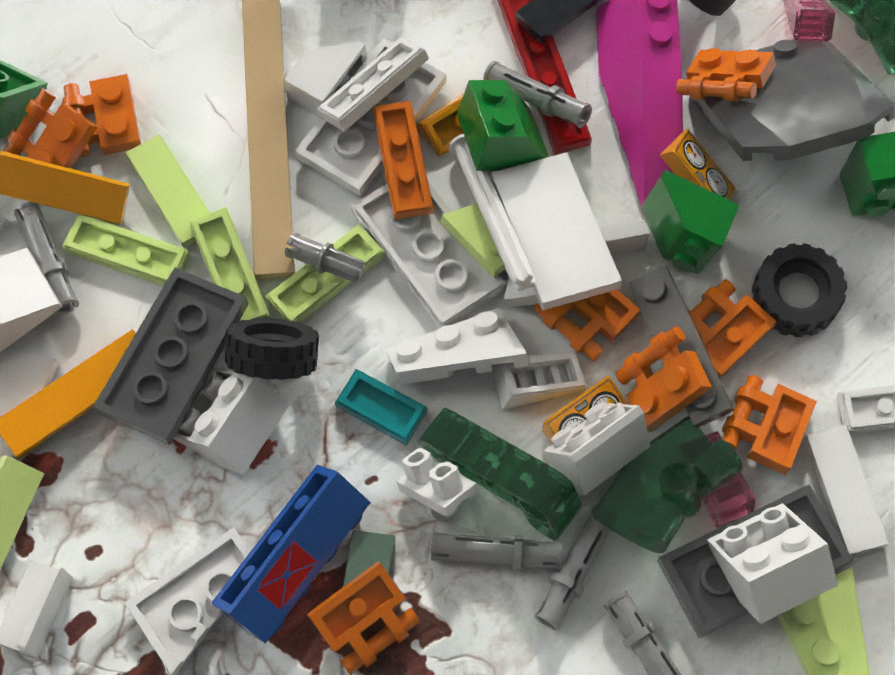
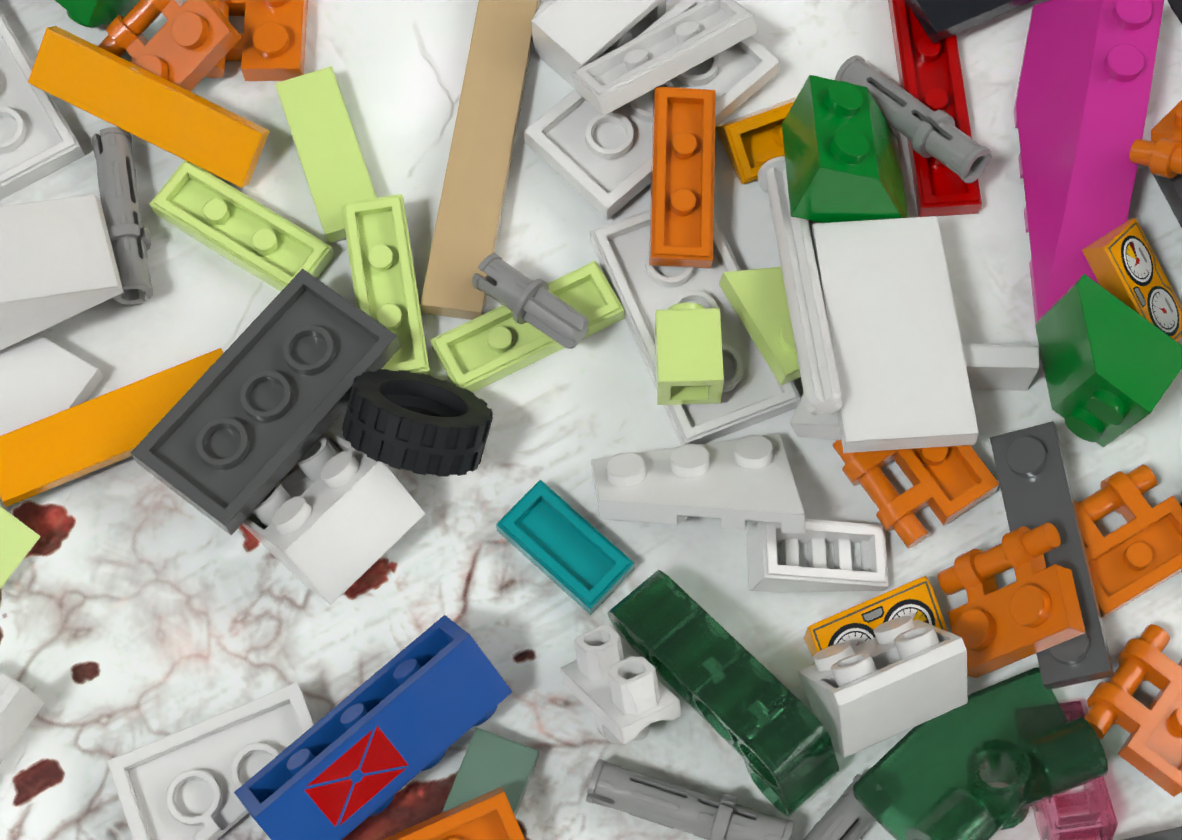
camera: 15 degrees right, 0 degrees up
none -> yellowish green brick [655,302,724,405]

